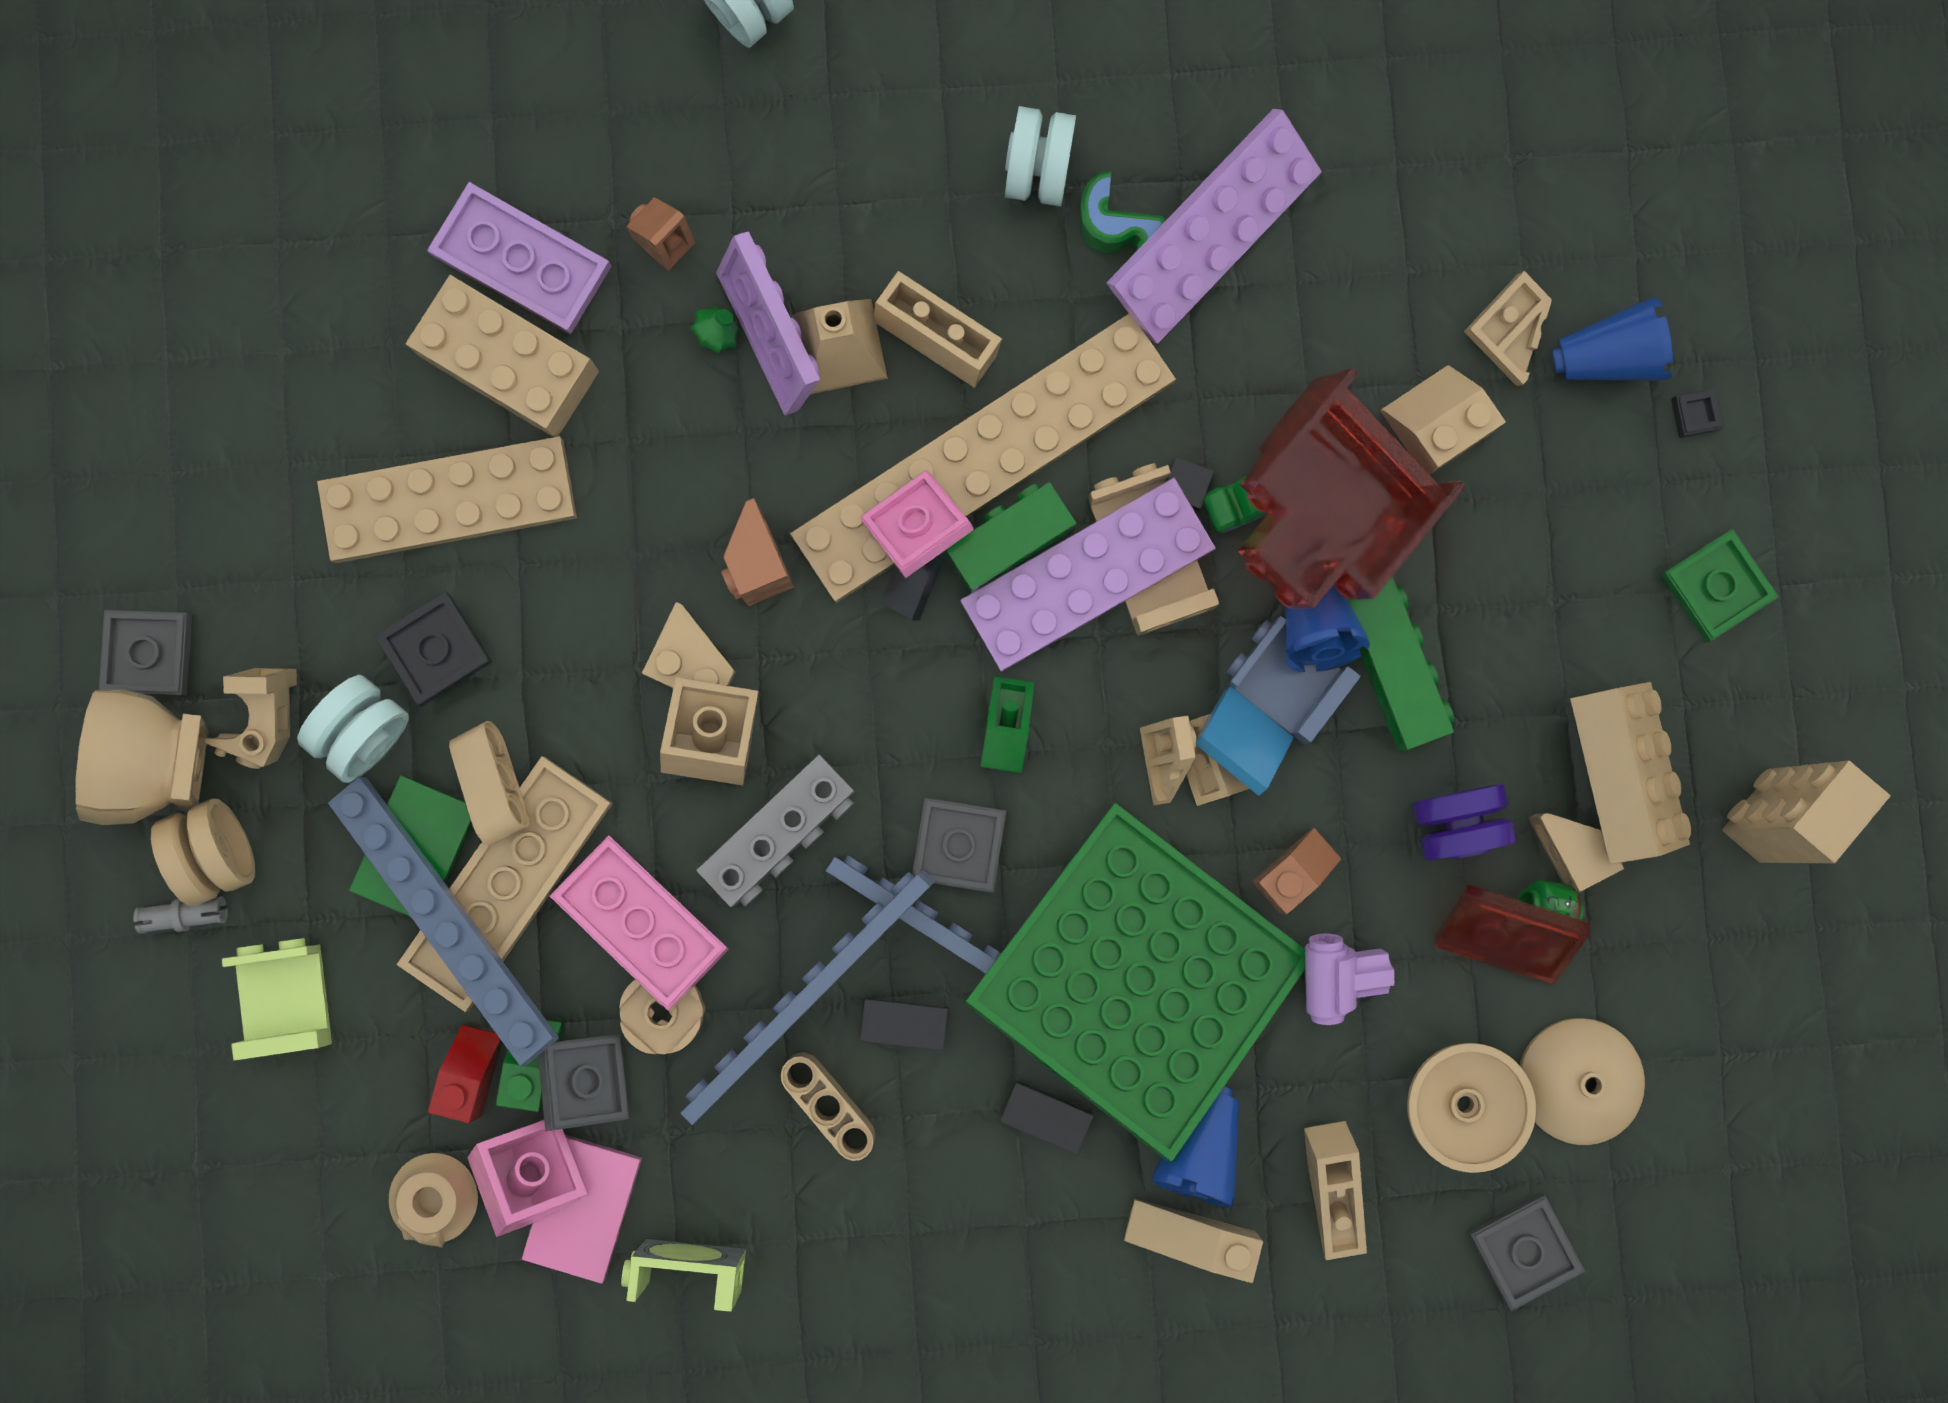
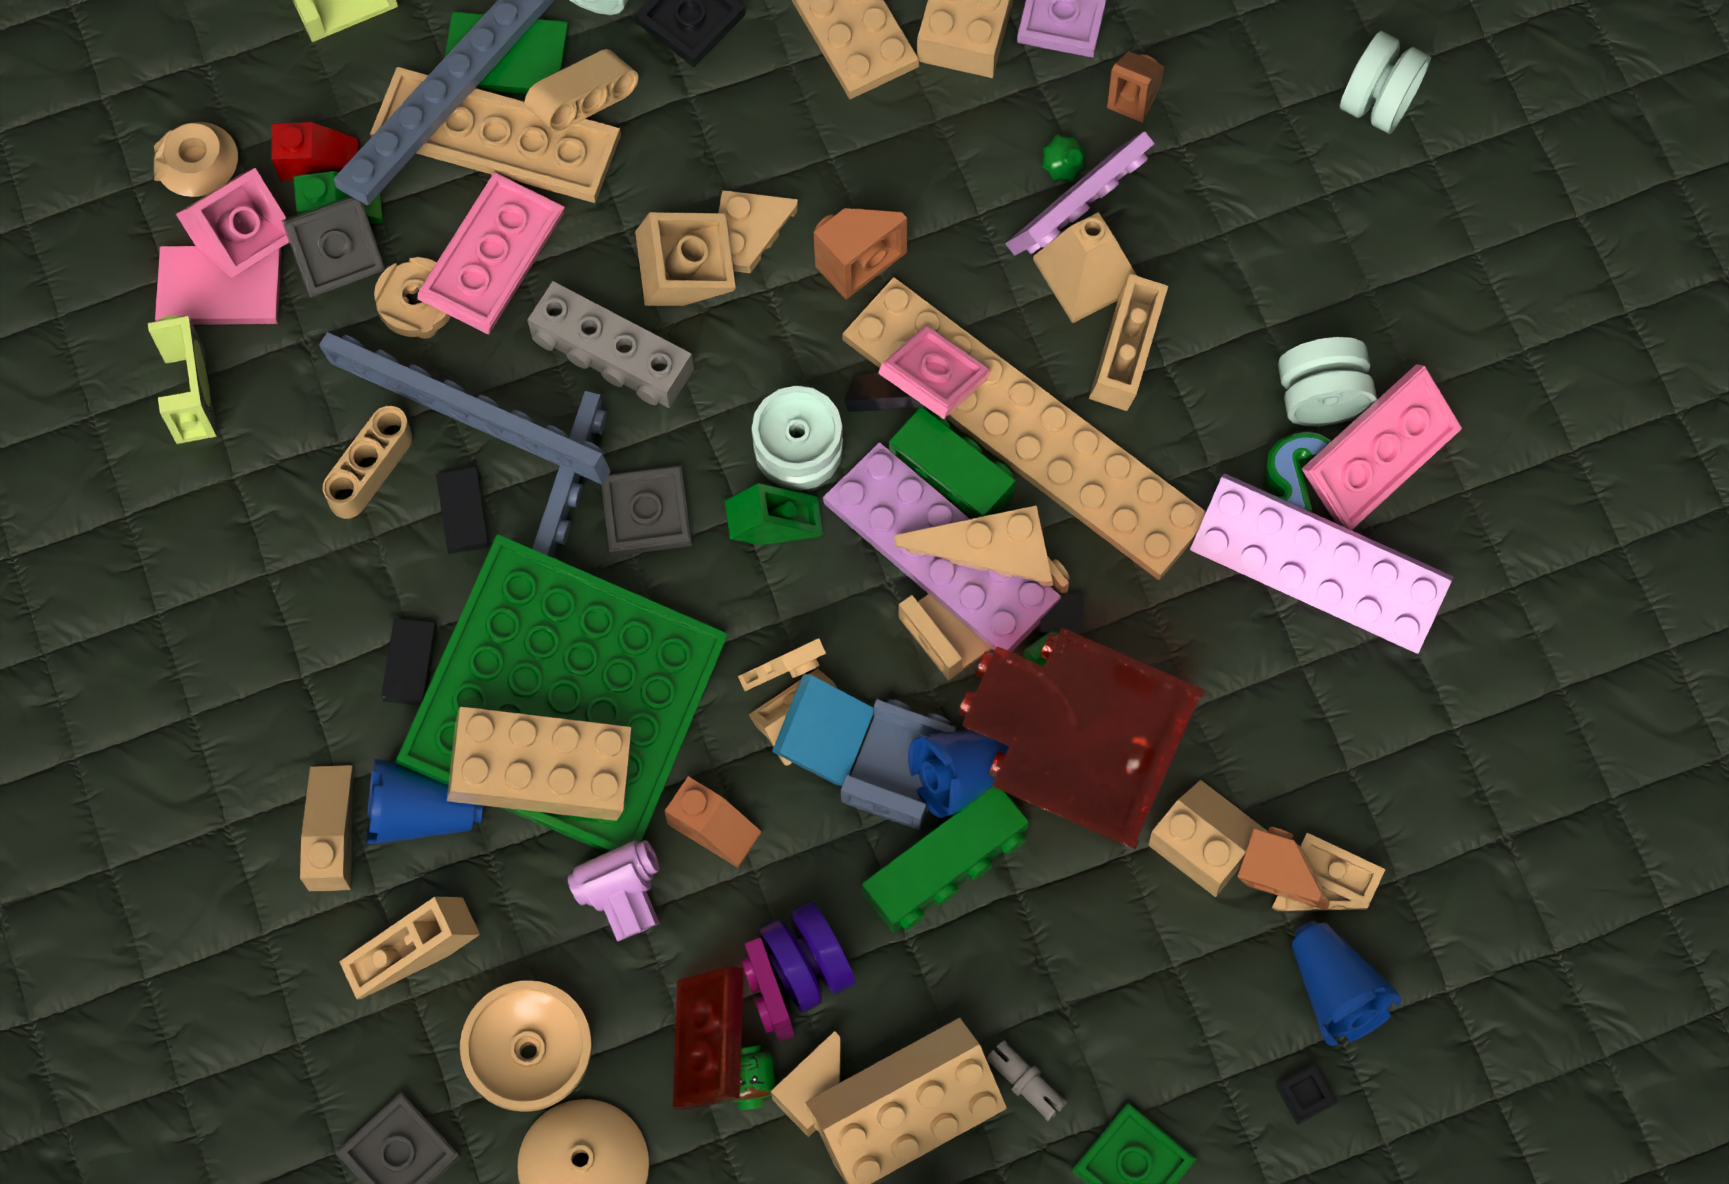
camera: 80 degrees right, 15 degrees down
none -> tan brick [447,707,631,821]
none -> magenta plate [740,938,795,1042]
none -> light aqua wheel [751,386,843,491]
none -> tan wing [894,506,1053,587]
none -> light grey pin [986,1040,1067,1122]
none -> nougat slope [1238,827,1330,911]
none -> bright pink tile [1302,364,1462,531]

